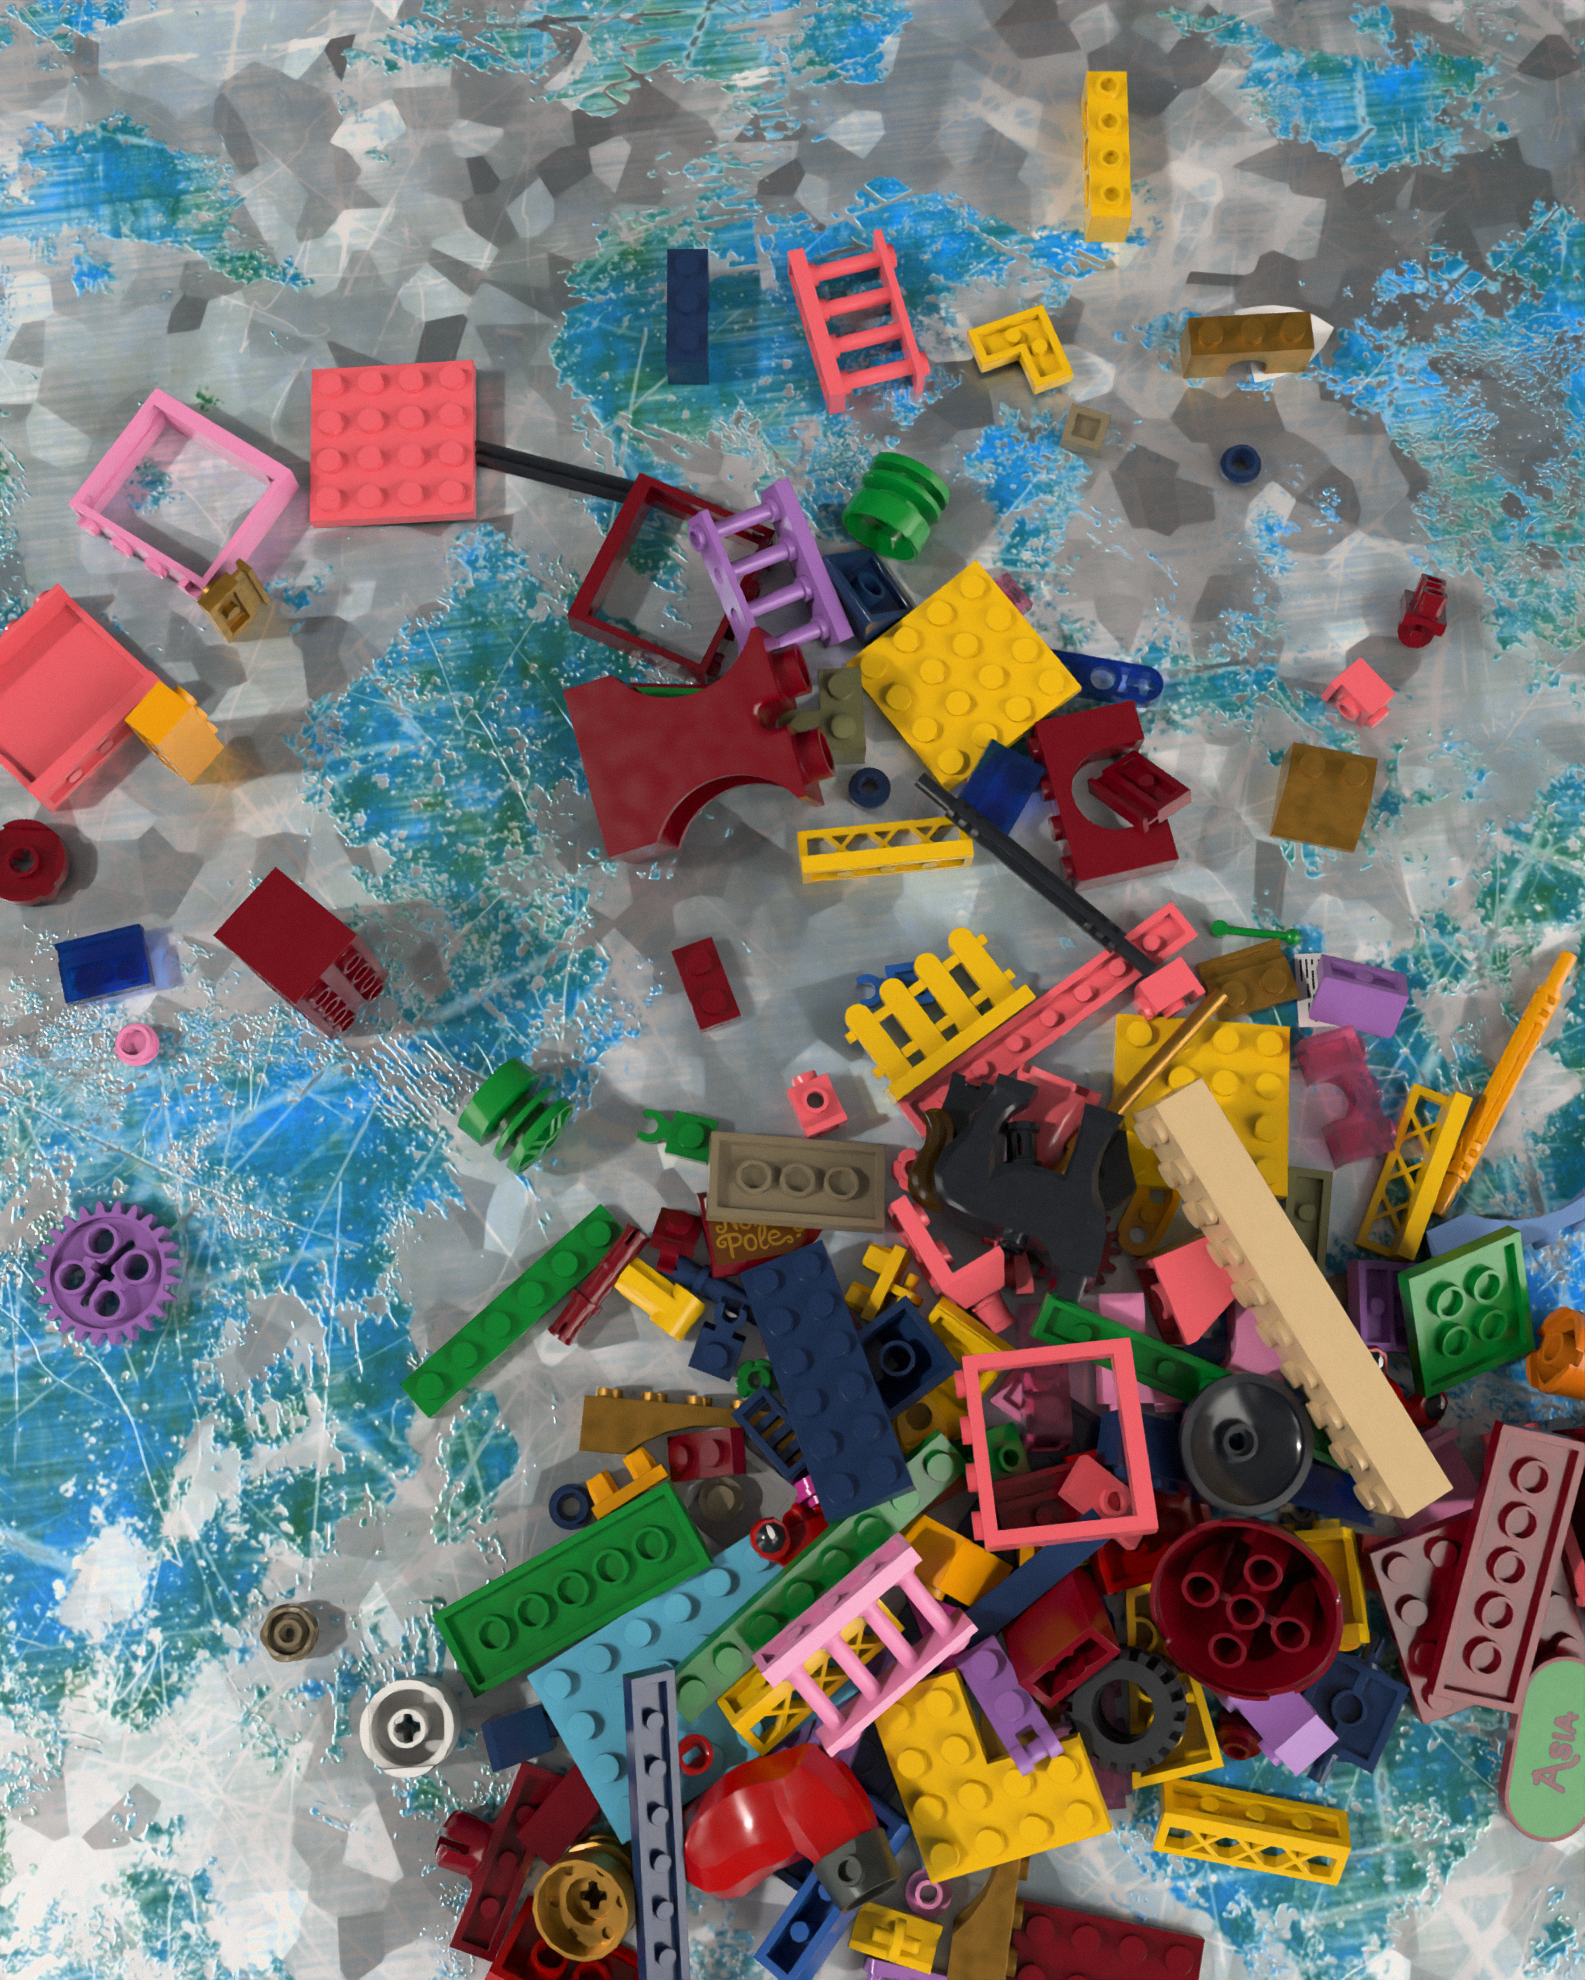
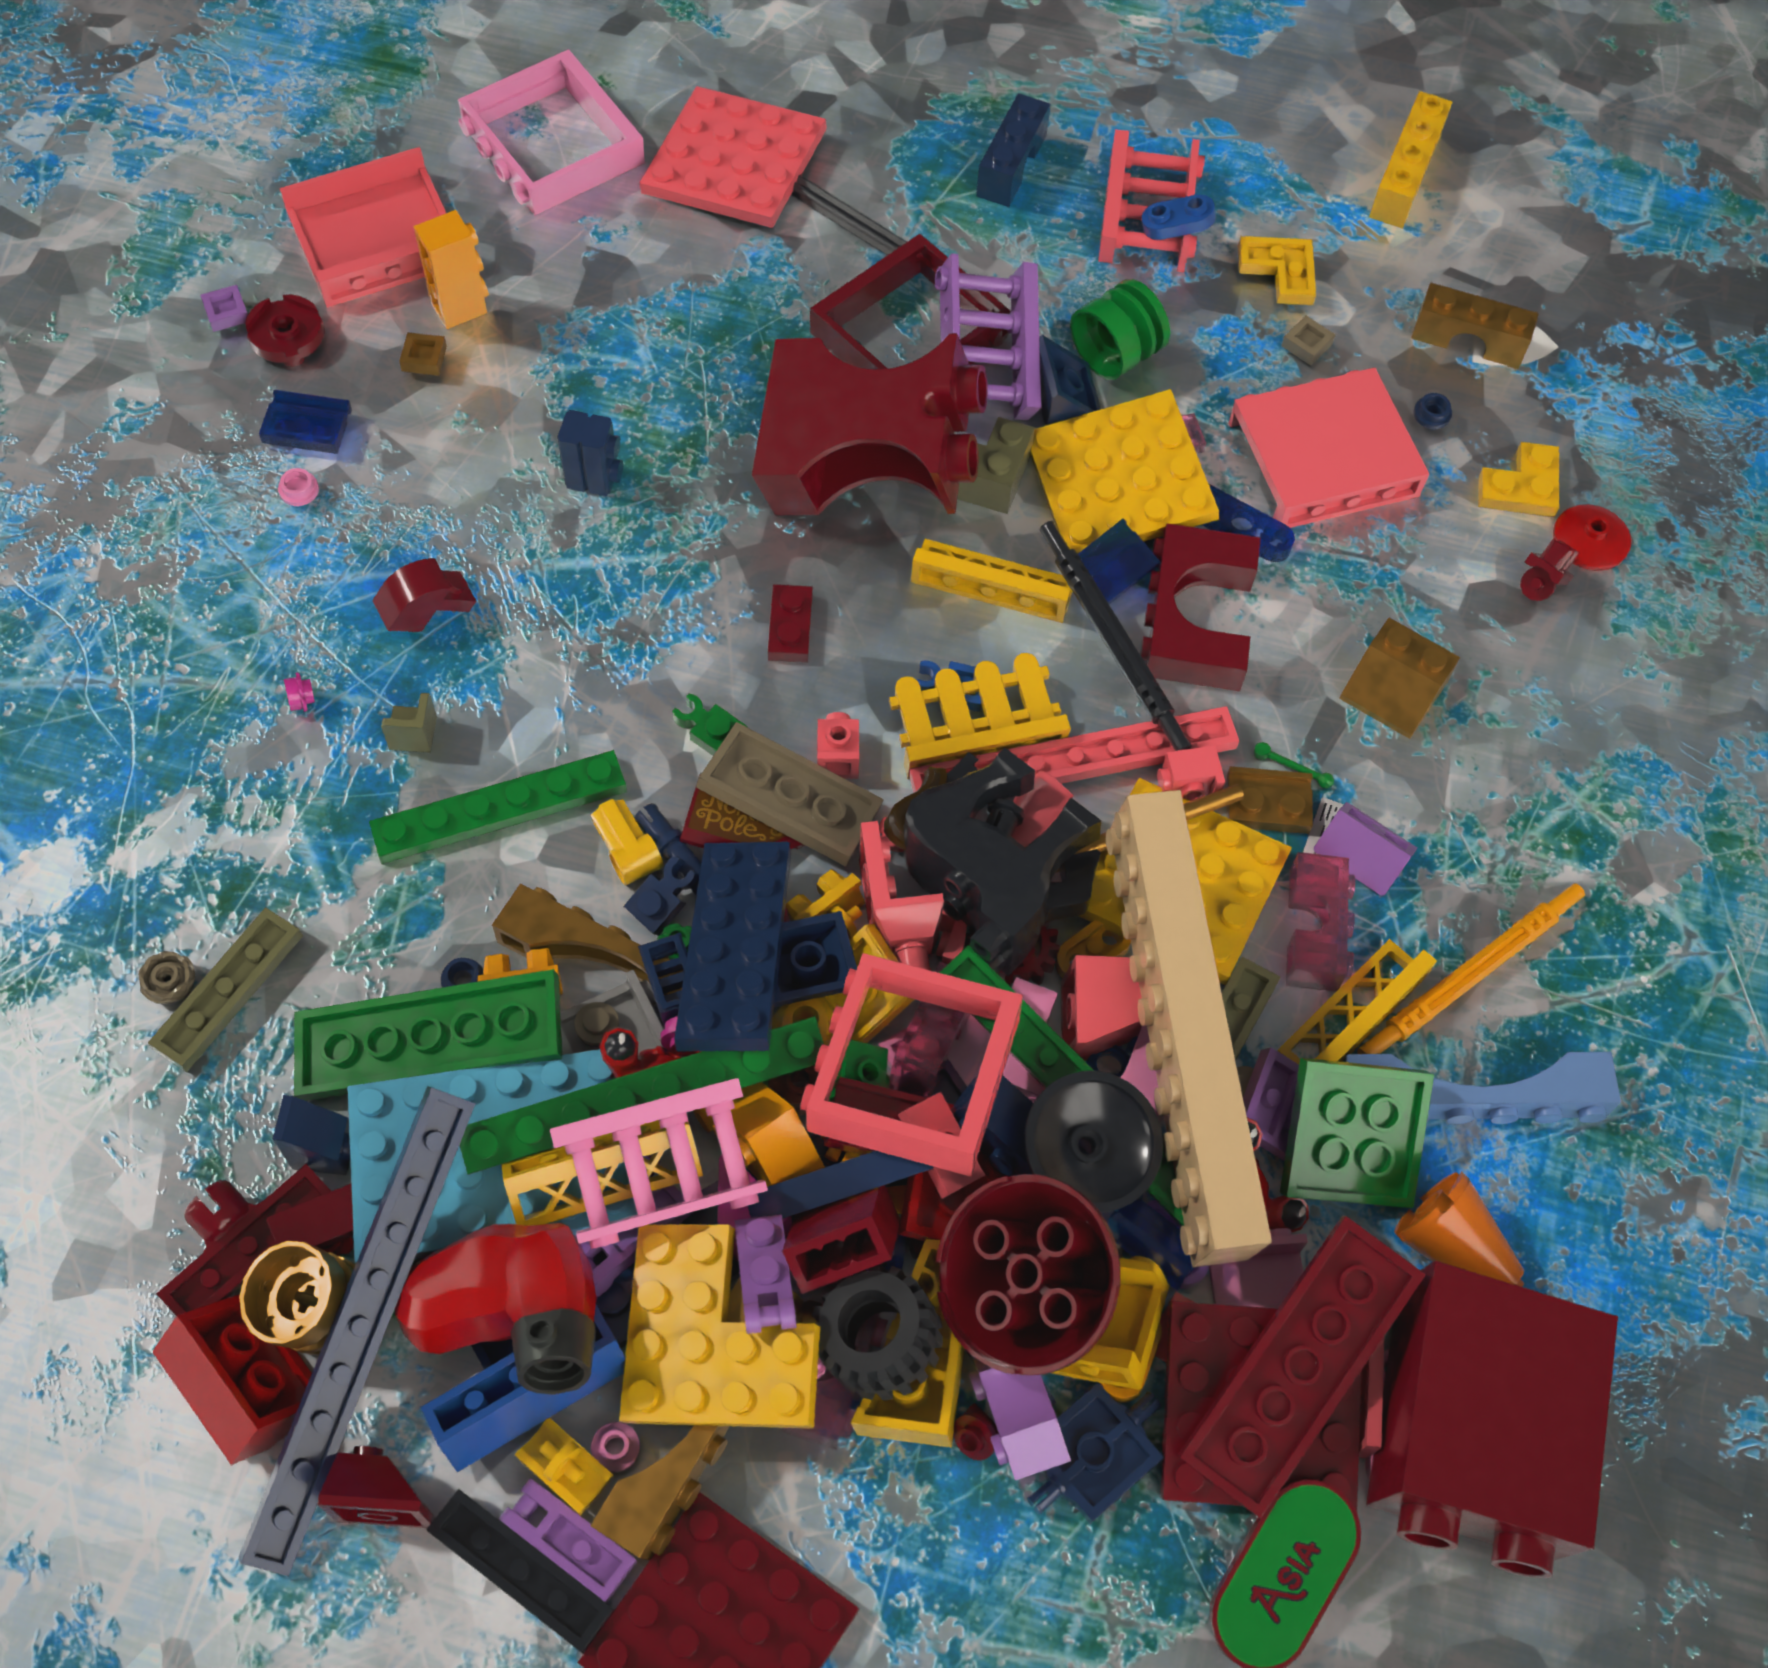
camera: 20 degrees right, 15 degrees down
medium lavender gear [33,1201,183,1347] -> none
pearl gold plate [197,558,271,644] -> none
dark red brick [213,867,388,1039] -> none
white brick [360,1675,461,1778] -> none
green wheel [457,1056,576,1176] -> none
dark red pin [548,1222,651,1346] -> none
dark red plate [650,1207,702,1274] -> none
dark red plate [667,1427,747,1483] -> none
red hinge [678,1734,713,1776] -> none
dark blue plate [848,767,891,810] -> none
dark red plate [1087,750,1192,833] -> none
yellow fence [1153,1778,1351,1886] -> none
coral brick [1321,657,1396,729] -> none
none -> olive plate [148,907,303,1073]
none -> dark pink plate [284,672,315,712]
none -> dark red brick [372,558,476,632]
none -> olive panel [381,693,437,753]
none -> pearl gold plate [399,332,447,376]
none -> dark blue brick [557,410,623,496]
none -> blue plate [1142,195,1216,240]
none -> coral panel [1228,367,1429,531]
none -> yellow plate [1478,442,1559,517]
none -> red dish [1553,504,1631,571]

